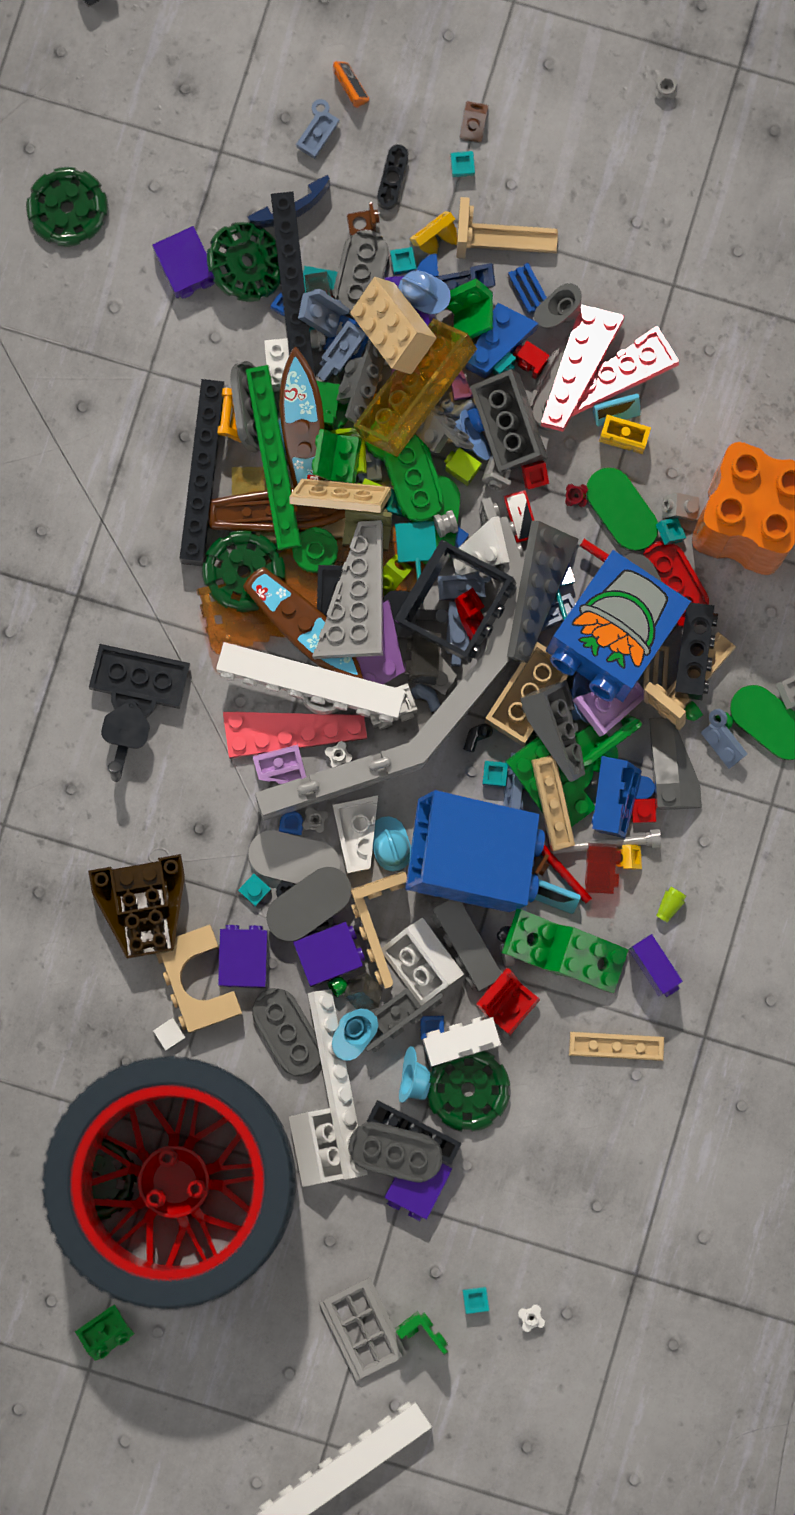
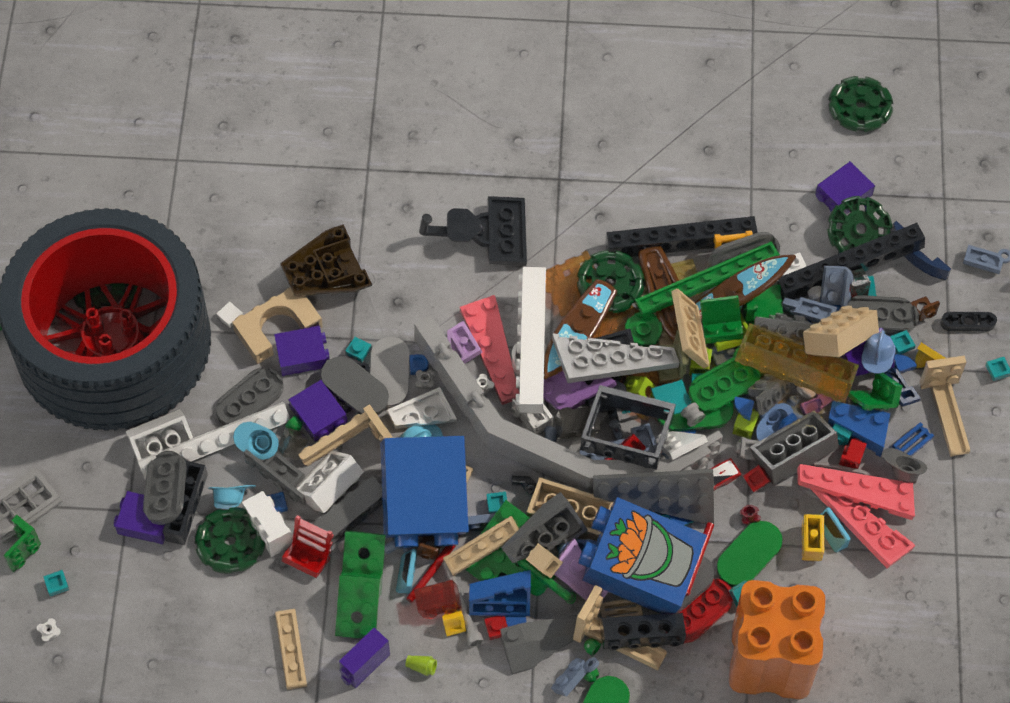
camera: 80 degrees right, 20 degrees down
none -> tan brick [526,543,563,578]
none -> blue tile [734,396,754,420]

